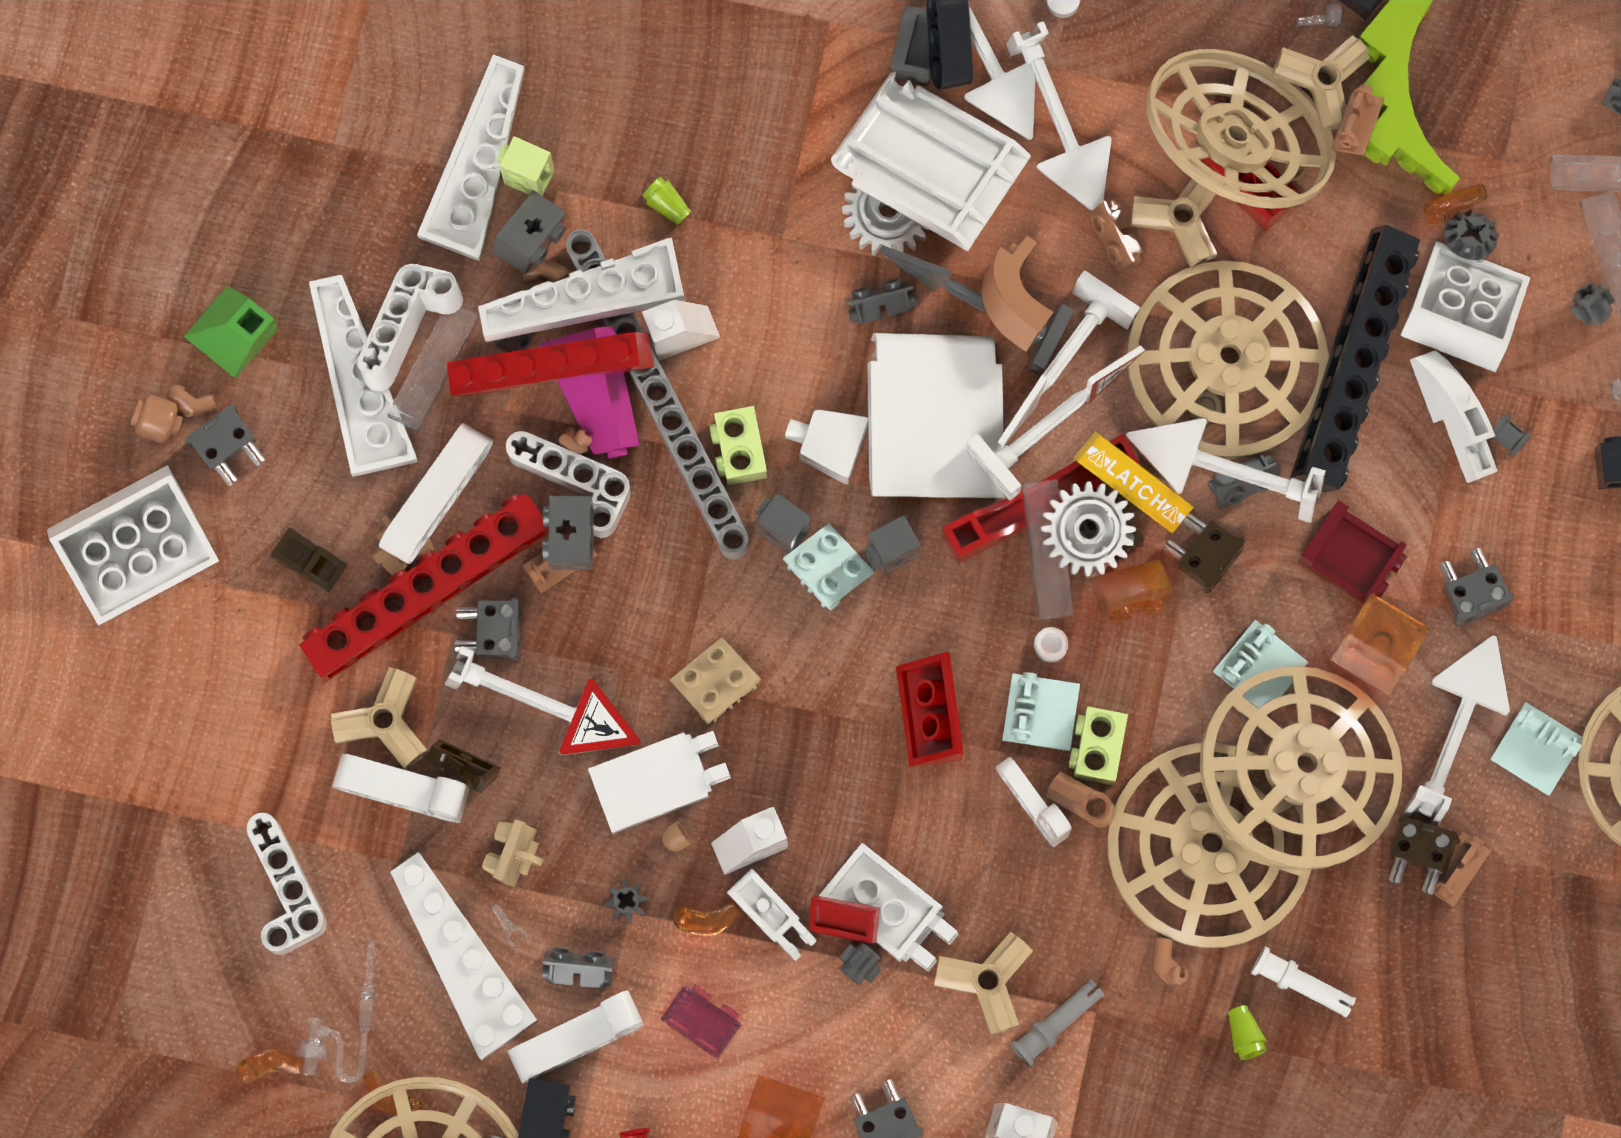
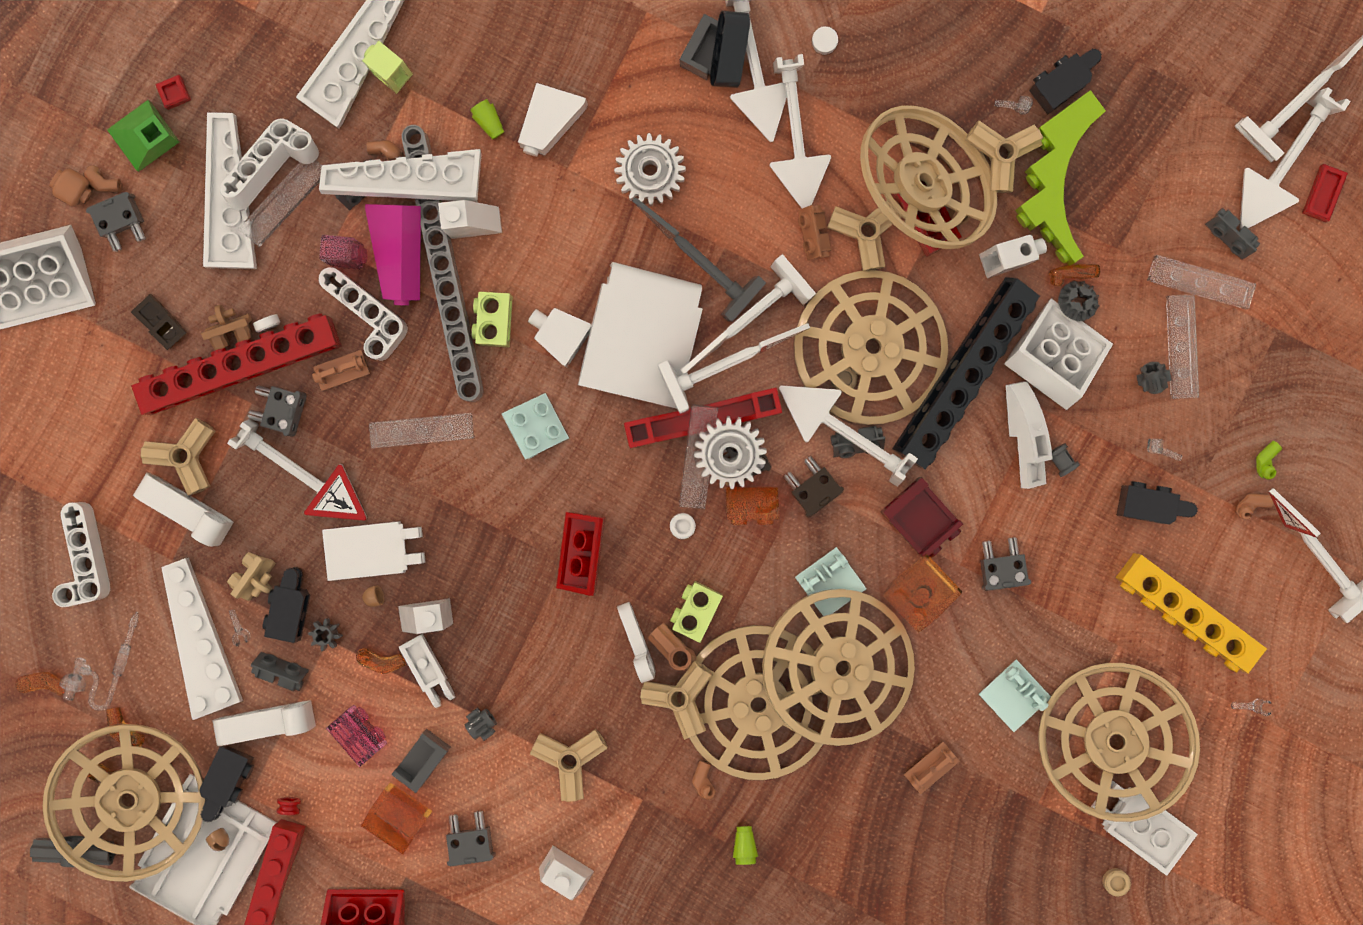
camera: 15 degrees right, 10 degrees up
white beam [379,423,493,564] -> none
dark brown wing [426,739,501,793] -> none
red arch [446,332,654,397] -> none
dark grey brick [492,190,567,275] -> none
dark grey brick [542,496,594,570] -> none
nougat arm [559,426,592,454] -> none
tan hinge [670,637,761,725] -> none
dark grey brick [756,493,811,554] -> none
red tile [808,895,880,944] -> none
white tile [819,843,958,972] -> none
white piece [831,72,1031,251] -> none
dark grey hinge [844,278,917,325] -> none
dark grey brick [865,515,921,577] -> none
nougat arch [981,235,1053,351] -> none
light aqua hinge [1002,672,1080,751] -> none
light grey pin [1010,979,1105,1067] -> none
yellow tile [1074,431,1194,533] -> none
white pin [1251,946,1356,1018] -> none
nougat hinge [1332,84,1384,156] -> none
dark brown piece [1389,816,1461,894] -> none
white piece [1402,636,1510,826] -> none
none -> red tile [155,75,191,110]
none -> white tile [253,314,281,333]
none -> black hinge [262,567,310,643]
none -> clear pink brick [319,235,367,270]
none -> clear tile [369,413,475,449]
none -> dark grey panel [392,729,451,793]
none -> white slope [518,83,588,157]
none -> tan piece [640,661,713,740]
none -> white torso [979,235,1047,278]

